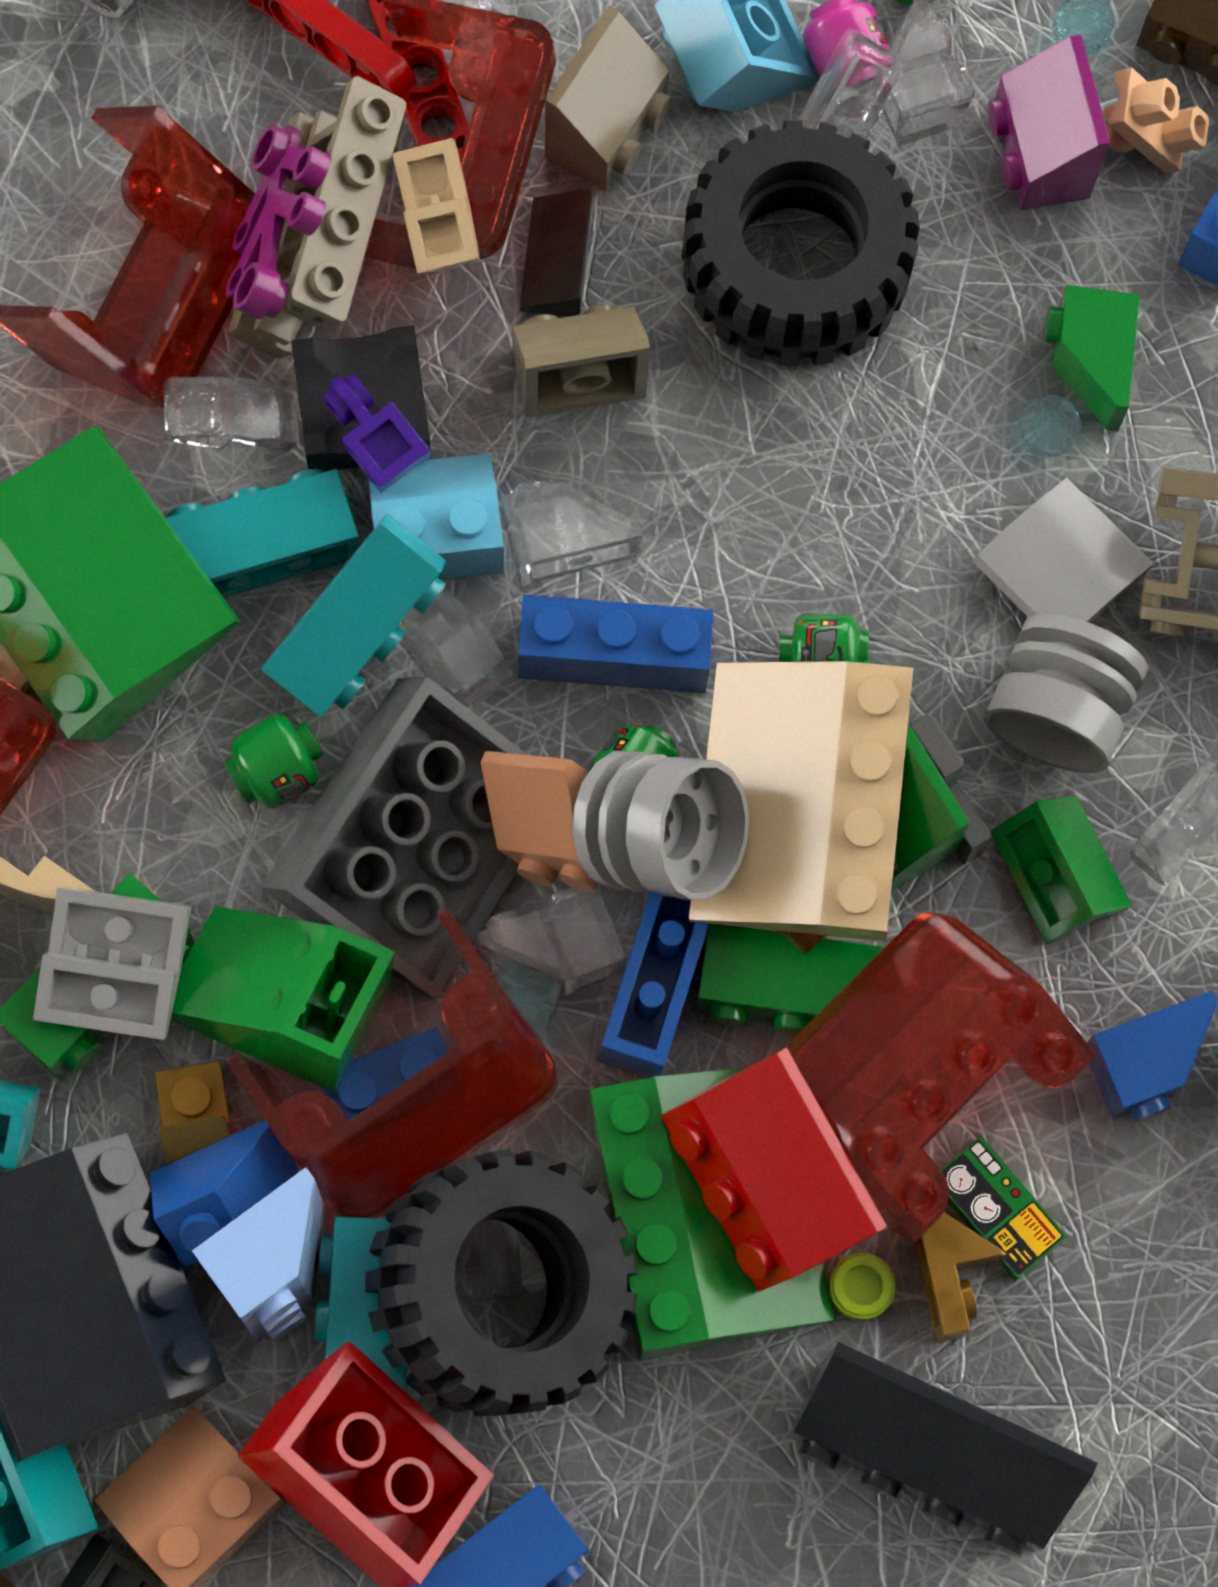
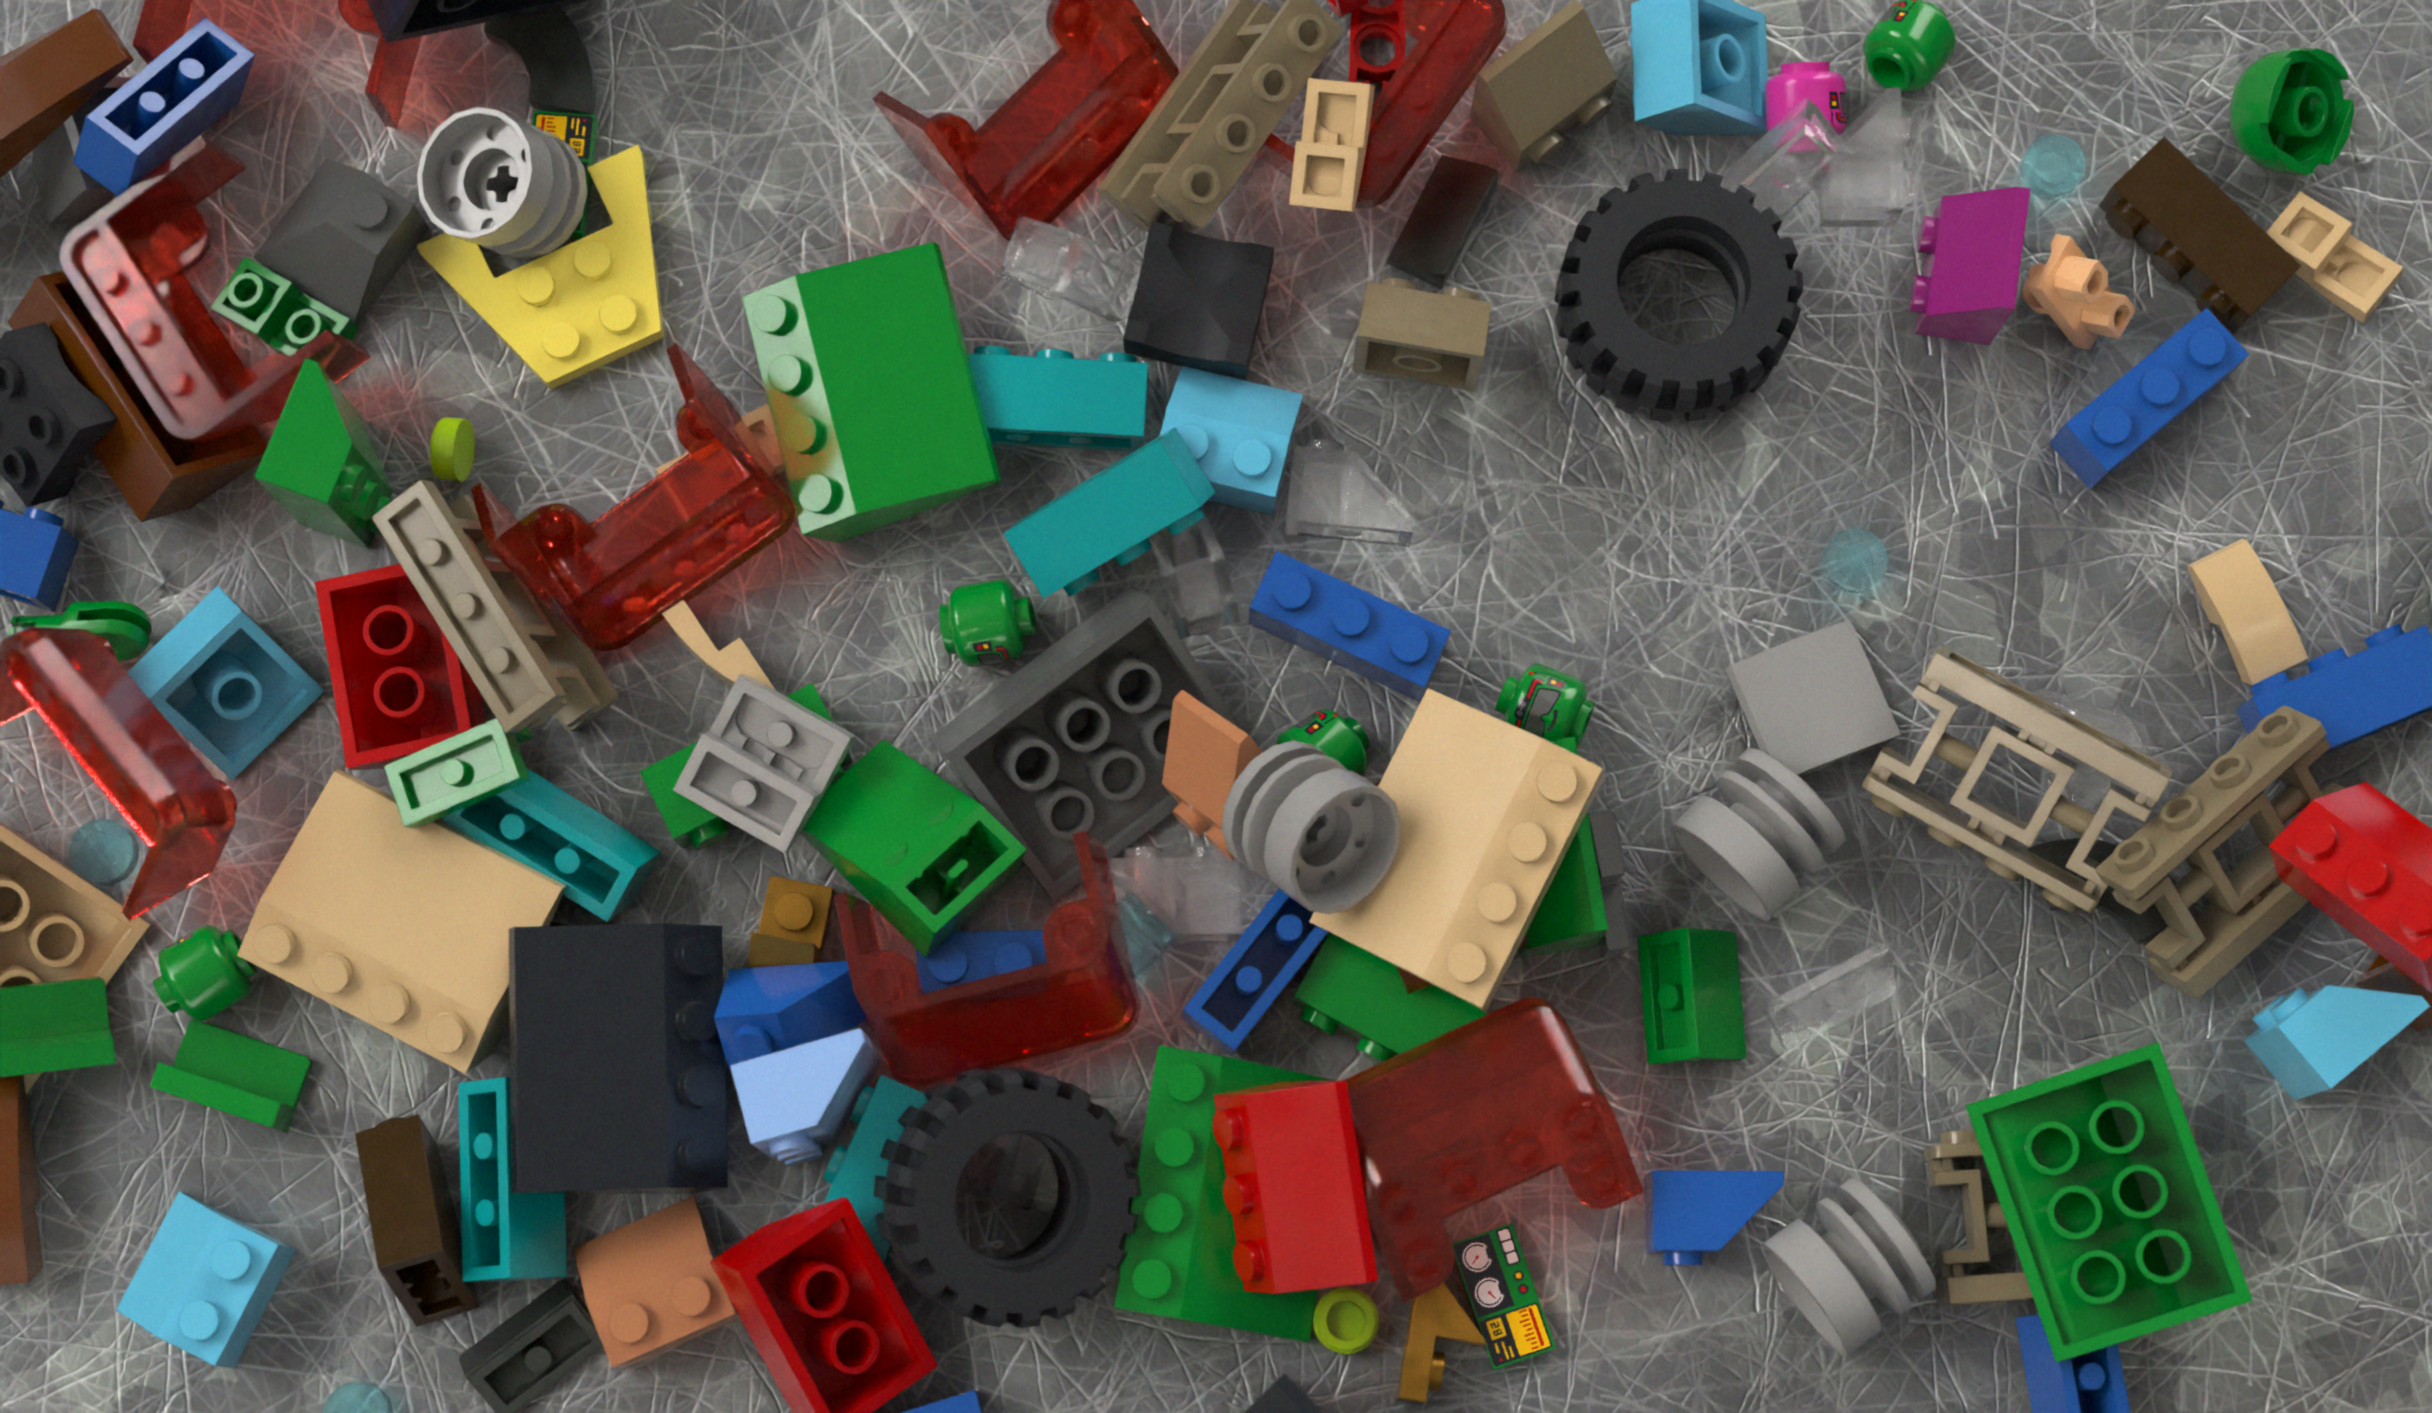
camera: 25 degrees right, 5 degrees up
magenta plant [226,124,331,319] -> none
dark purple plate [322,374,431,494] -> none
green slope [1044,285,1140,431] -> none

